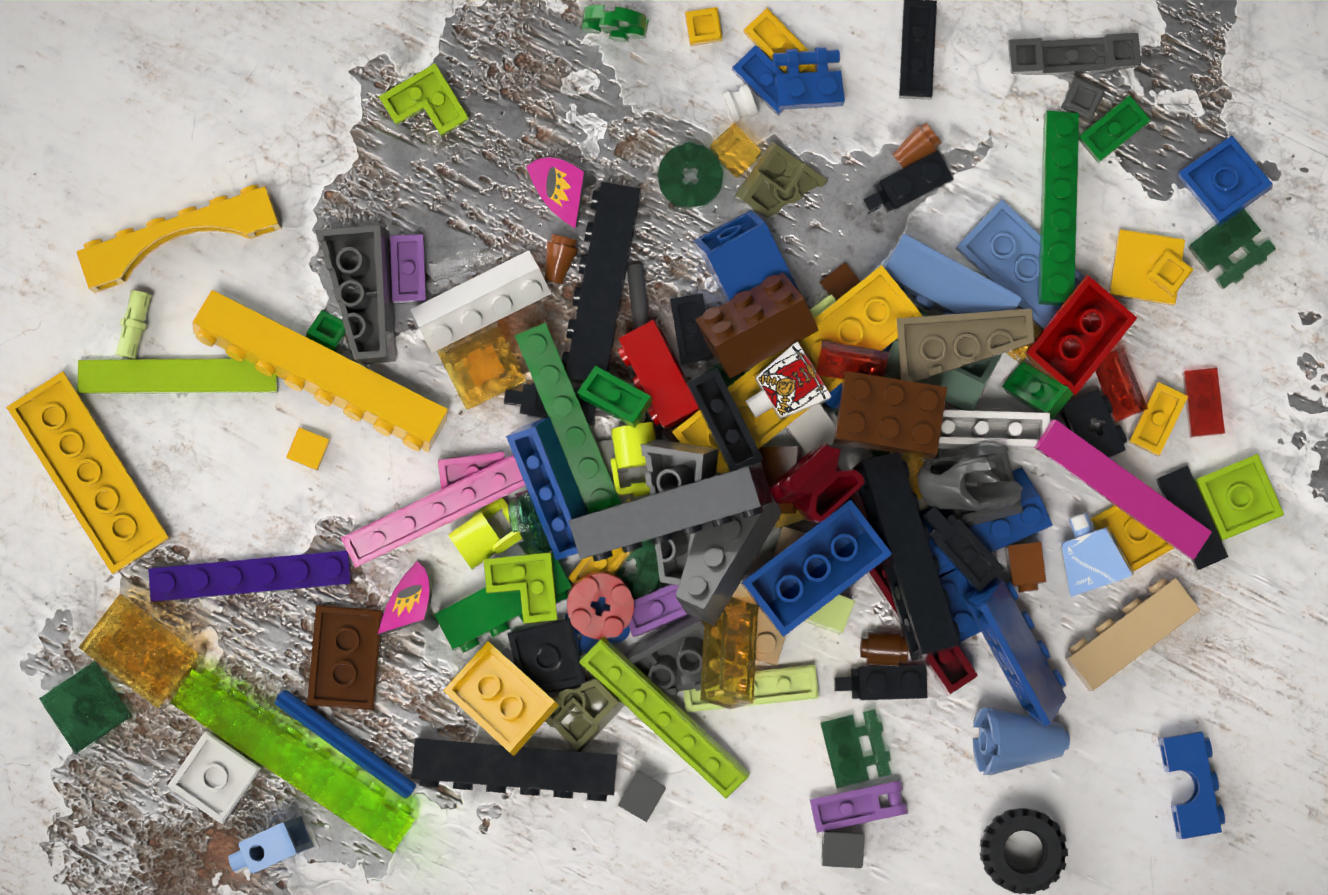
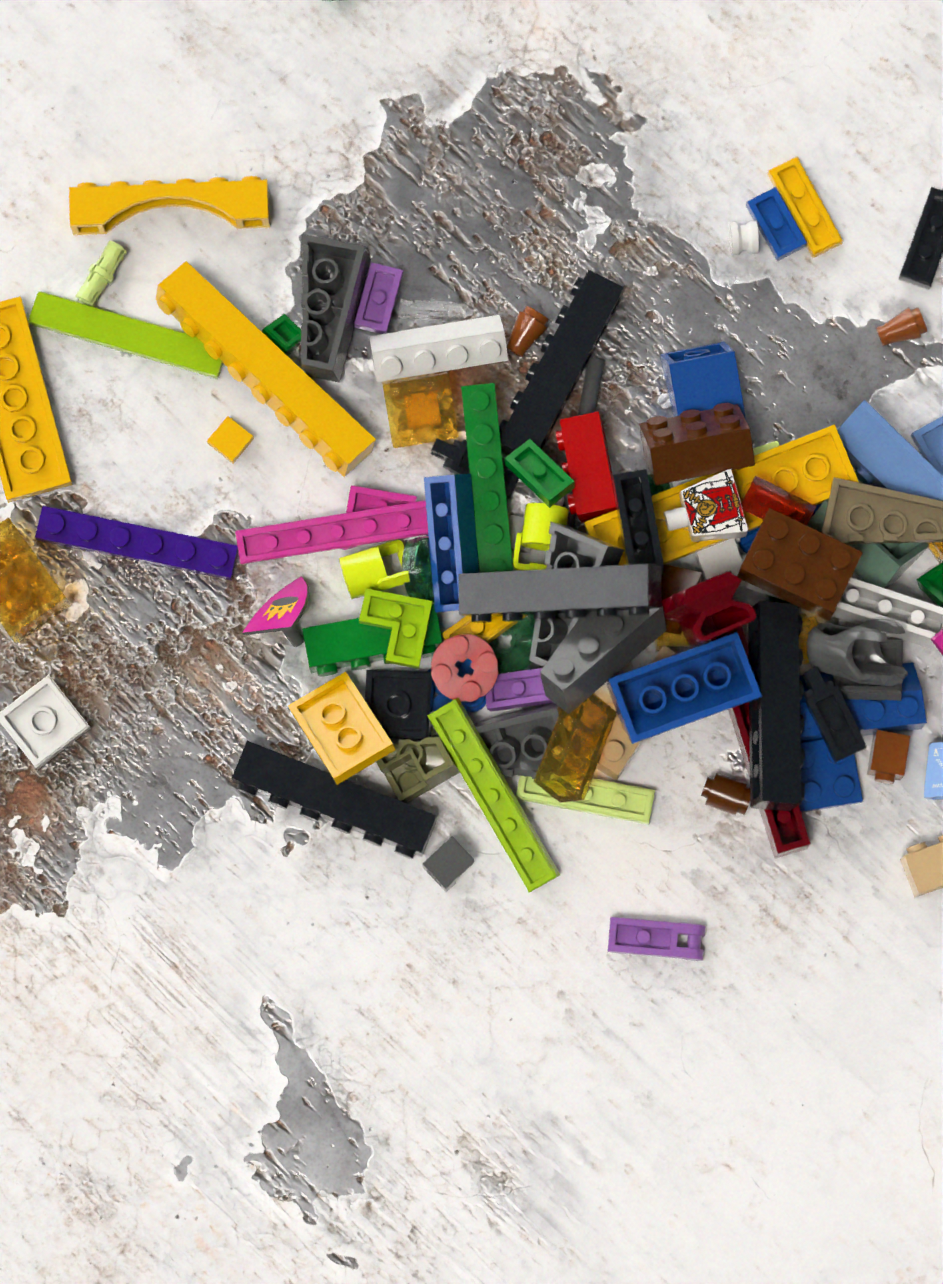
camera: 15 degrees right, 5 degrees down
clear neon green brick [170,668,418,854] -> none
light blue torso [228,816,314,874] -> none
blue axle [274,690,416,799] -> none
reddish brown tile [307,605,383,710] -> none
lime plate [379,63,470,138] -> none
dark pink shield [526,156,596,228] -> none
green plate [582,5,649,42] -> none
clear green plate [657,142,723,210] -> none
black plate [670,293,714,365] -> none
yellow tile [685,7,722,46] -> none
clear yellow panel [710,123,761,178] -> none
olive slope [735,142,828,218] -> none
blue plate [773,47,845,110] -> none
yellowish green brick [804,595,855,635] -> none
reddish brown tile [819,262,861,301] -> none
clear green plate [820,709,892,788] -> none
dark grey panel [821,831,865,868] -> none
black hinge [834,665,928,701] -> none
black hinge [862,151,954,214] -> none
blue slope [962,577,1067,727] -> none
medium blue cone [973,707,1070,775] -> none
black tyre [979,808,1068,894] -> none

